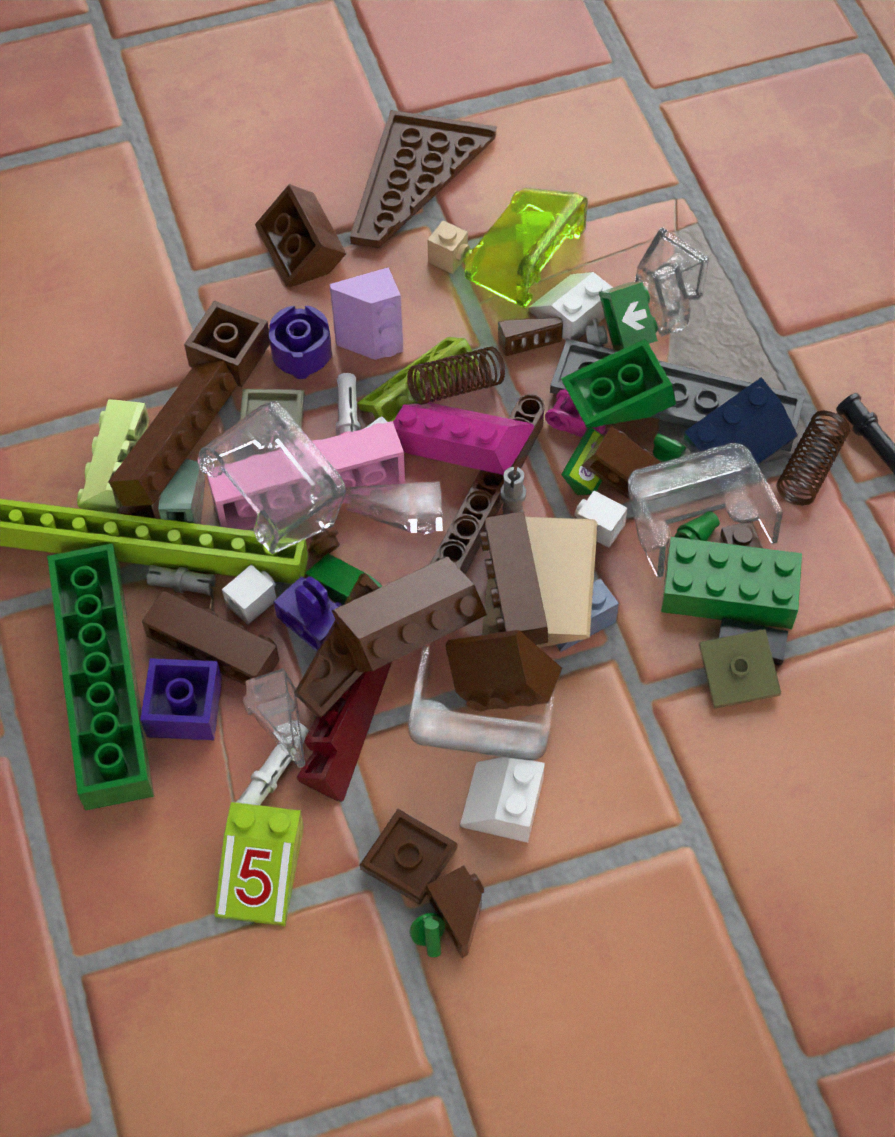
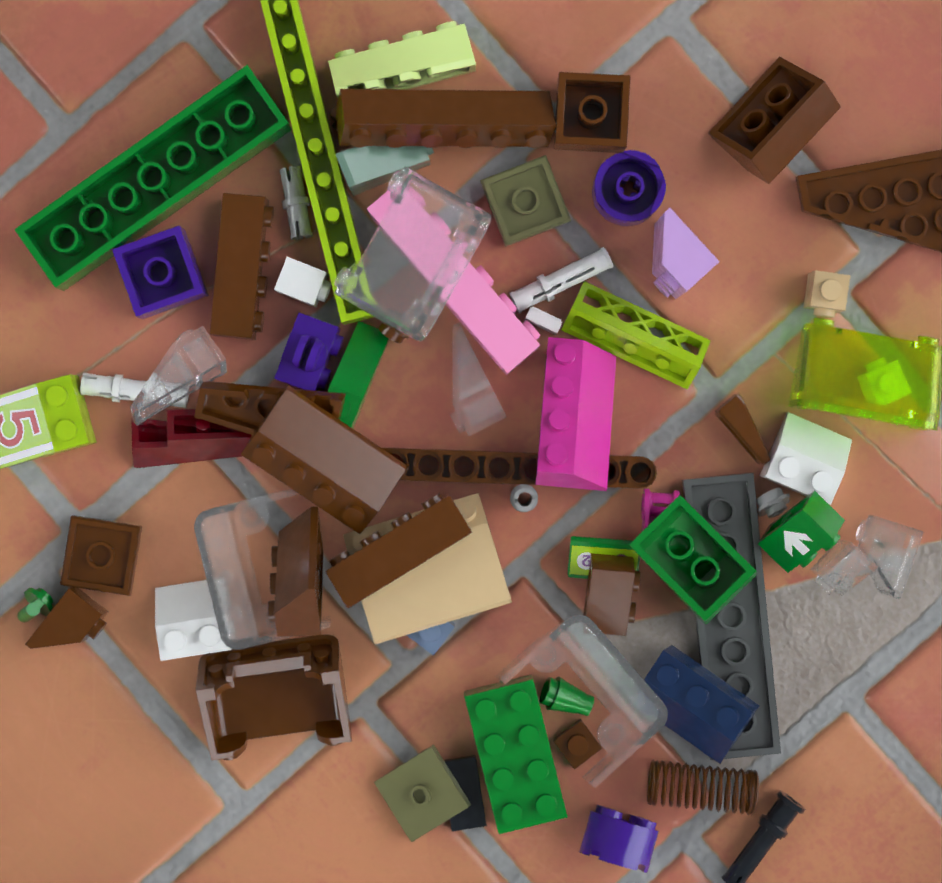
camera: 75 degrees right, 30 degrees up
reddish brown piece [407,346,505,405] -> none
white brick [574,491,628,548] -> none
green plate [653,433,687,467] -> none
none -> reddish brown windscreen [196,635,352,761]
none -> dark purple brick [579,805,659,873]

